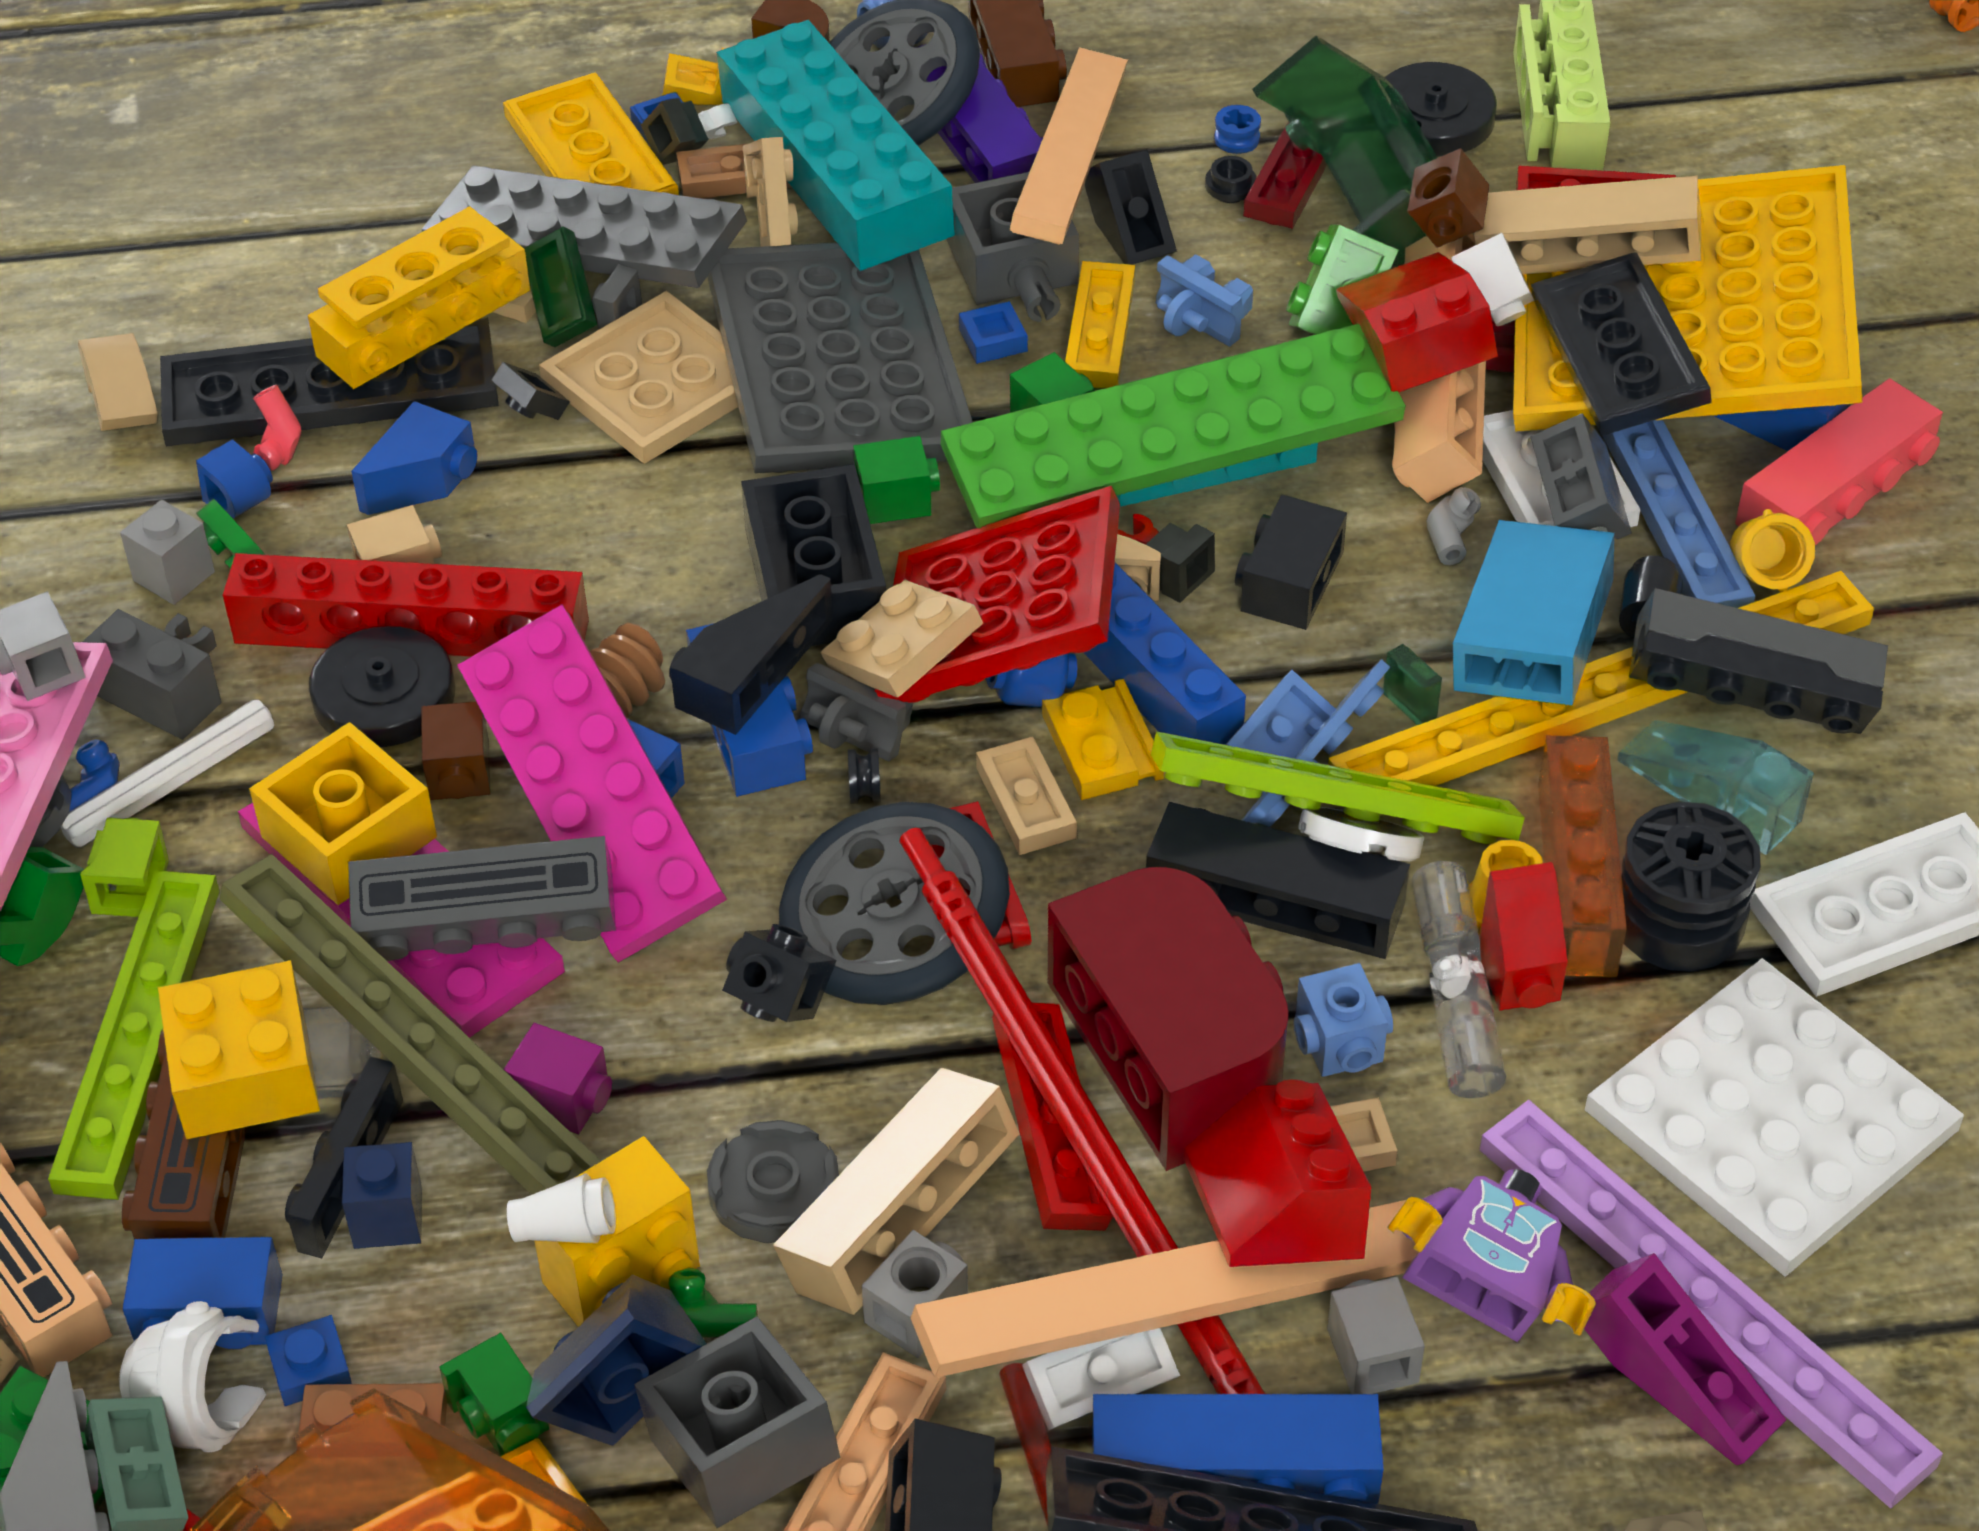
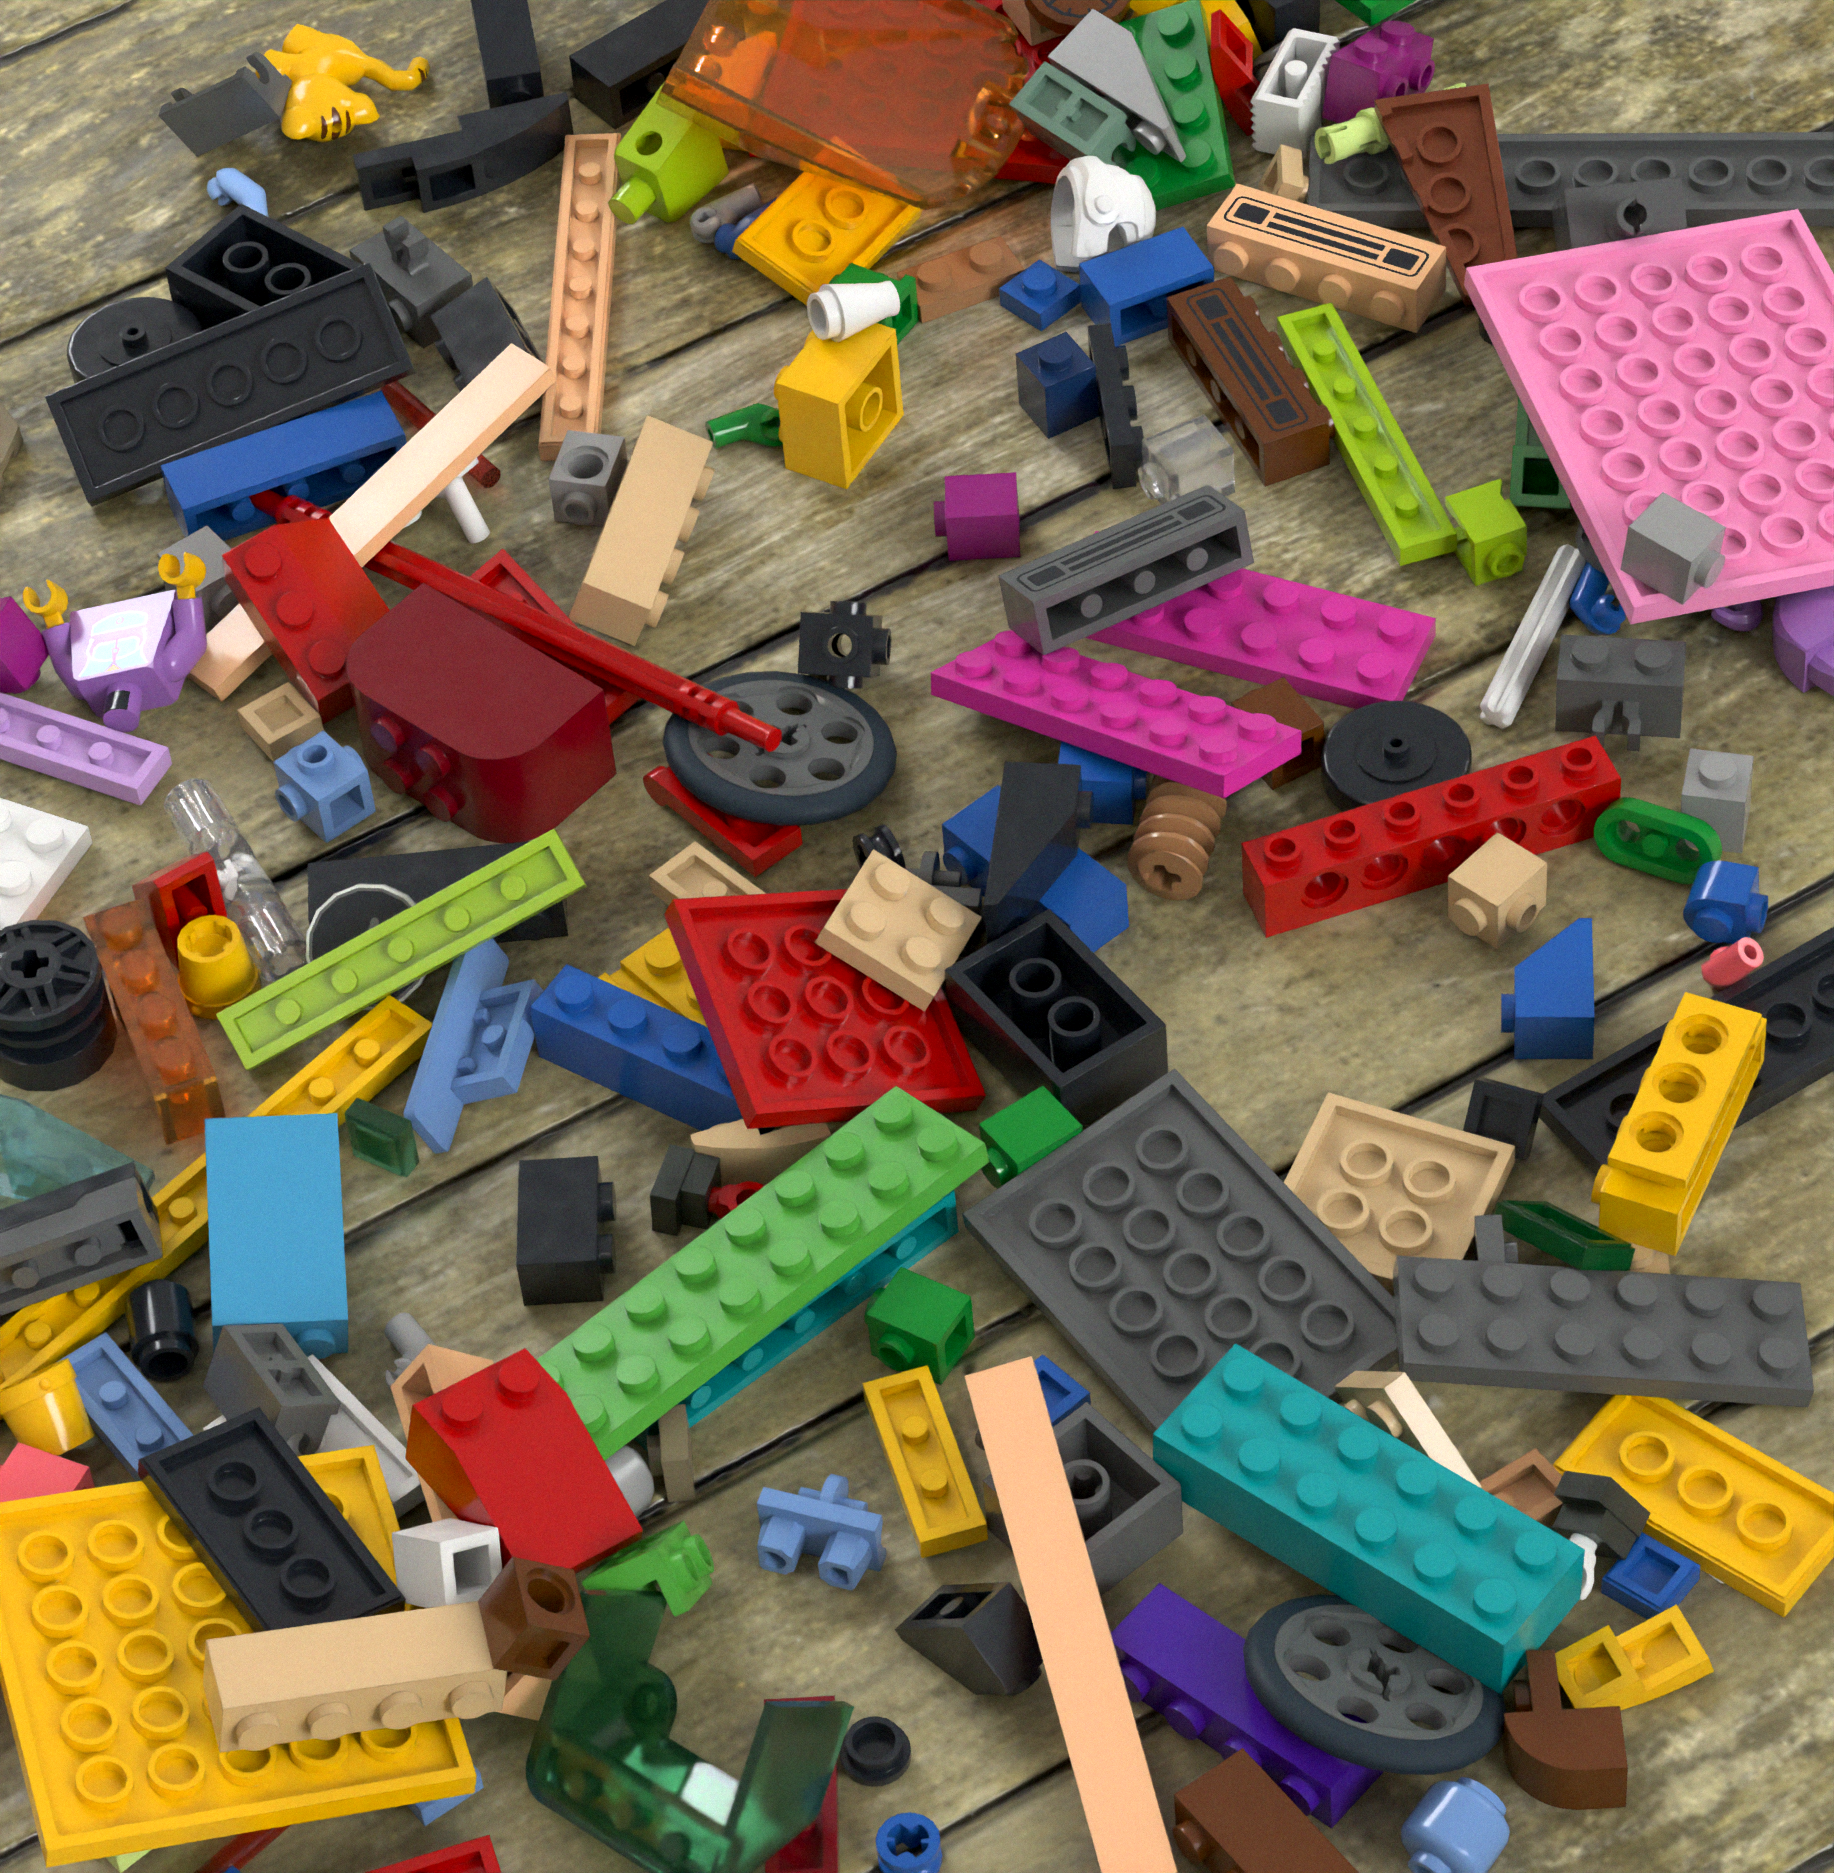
camera: 160 degrees right, 0 degrees up
yellow brick [158,960,320,1140] -> none
olive plate [220,854,601,1194] -> none
yellow brick [249,722,437,906] -> none
dark blue slope [526,1274,707,1446] -> none
dark grey brick [634,1317,841,1528] -> none
dark grey tile [707,1120,839,1243] -> none

